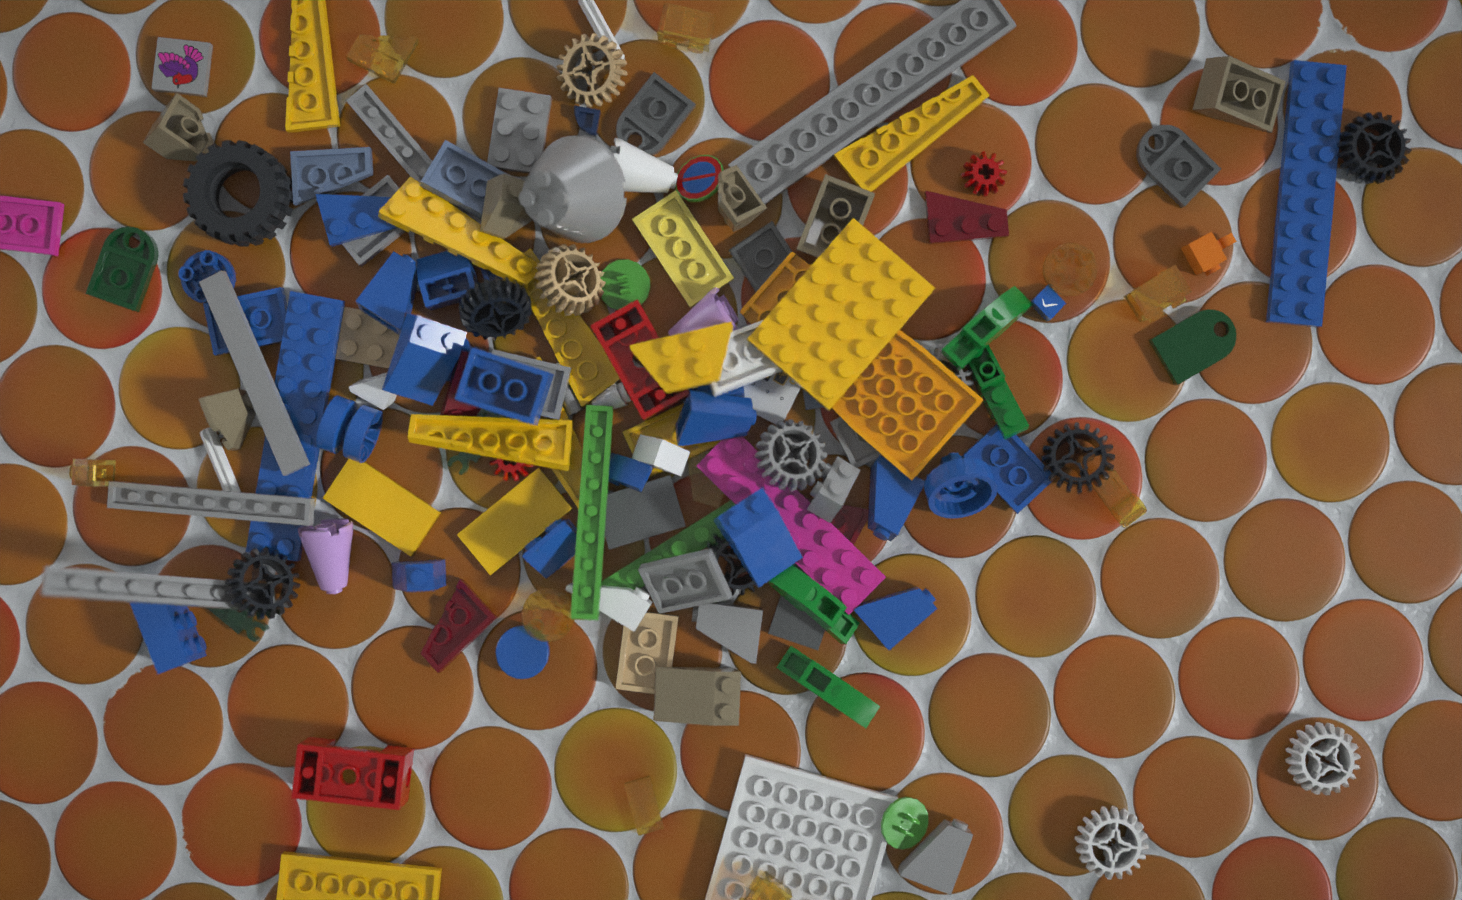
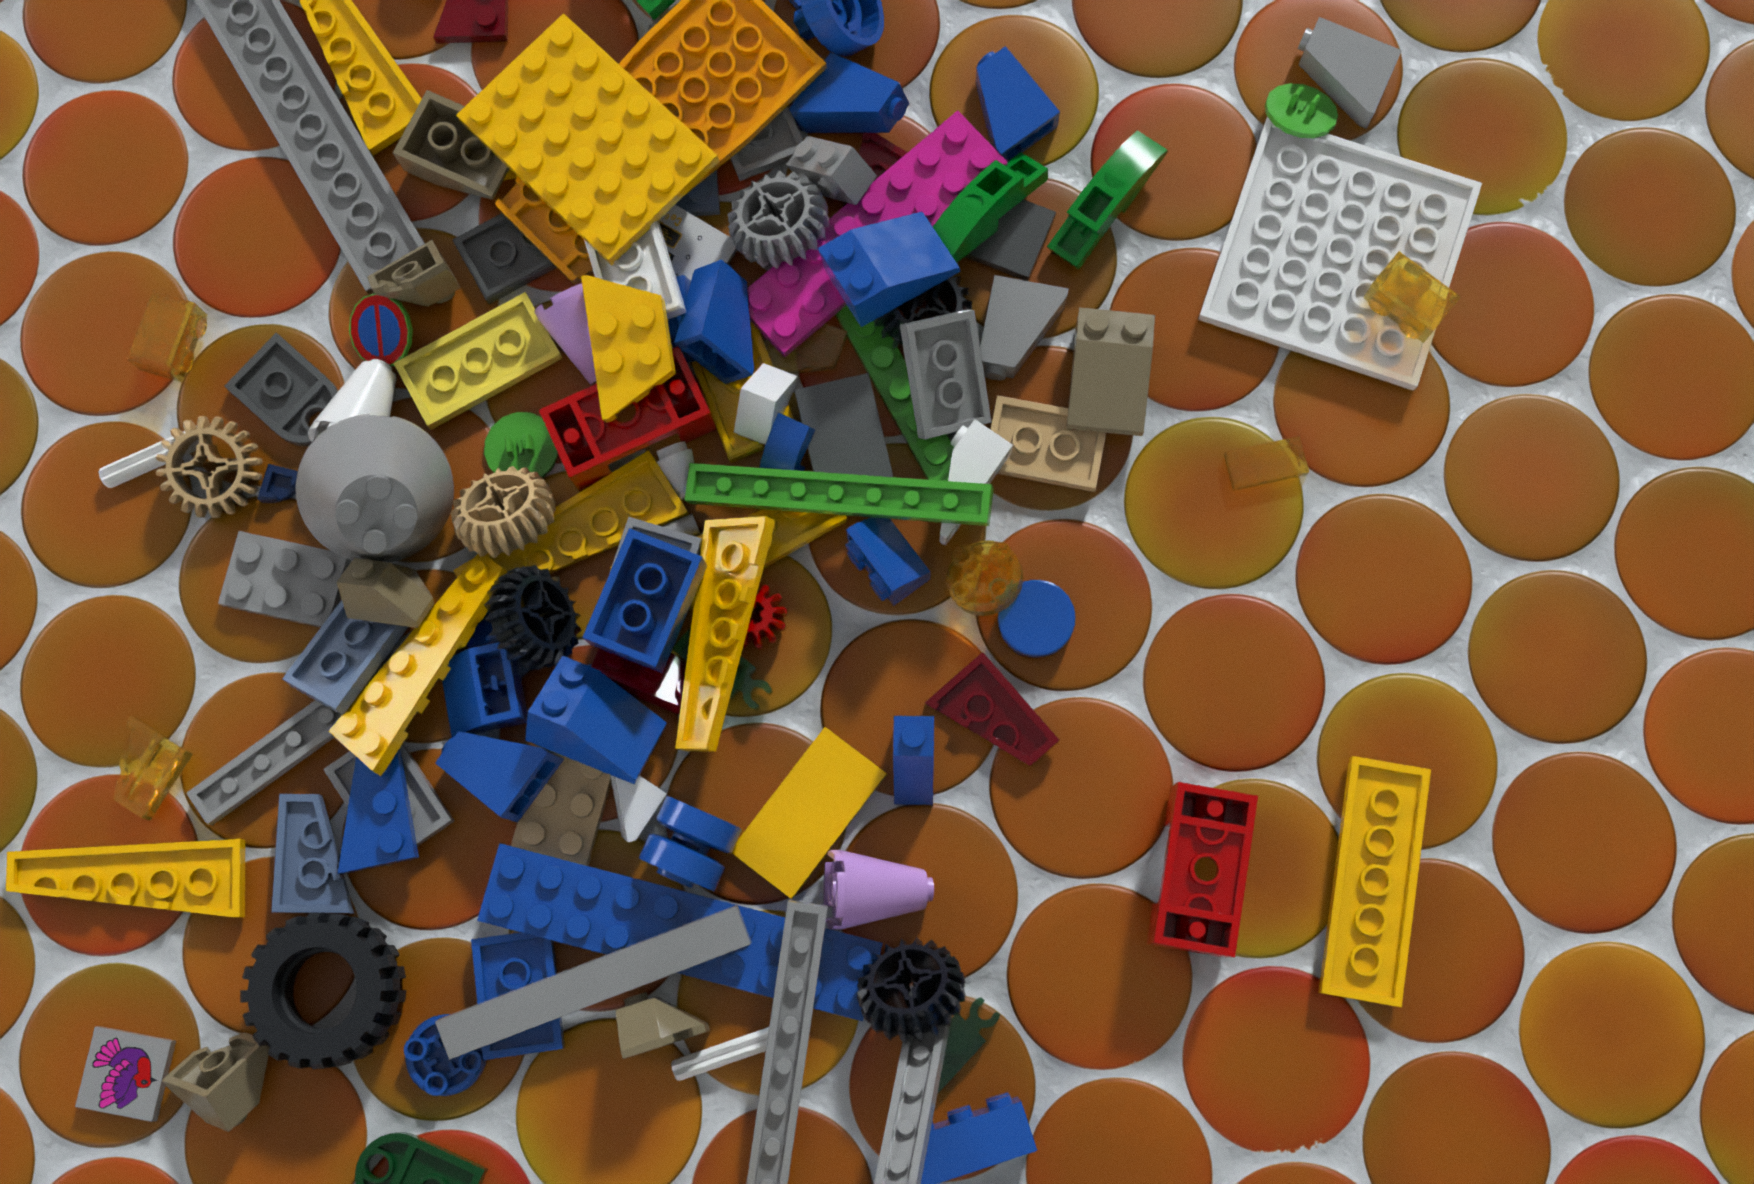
camera: 75 degrees left, 10 degrees down
yellow tile [457,468,573,575] -> none

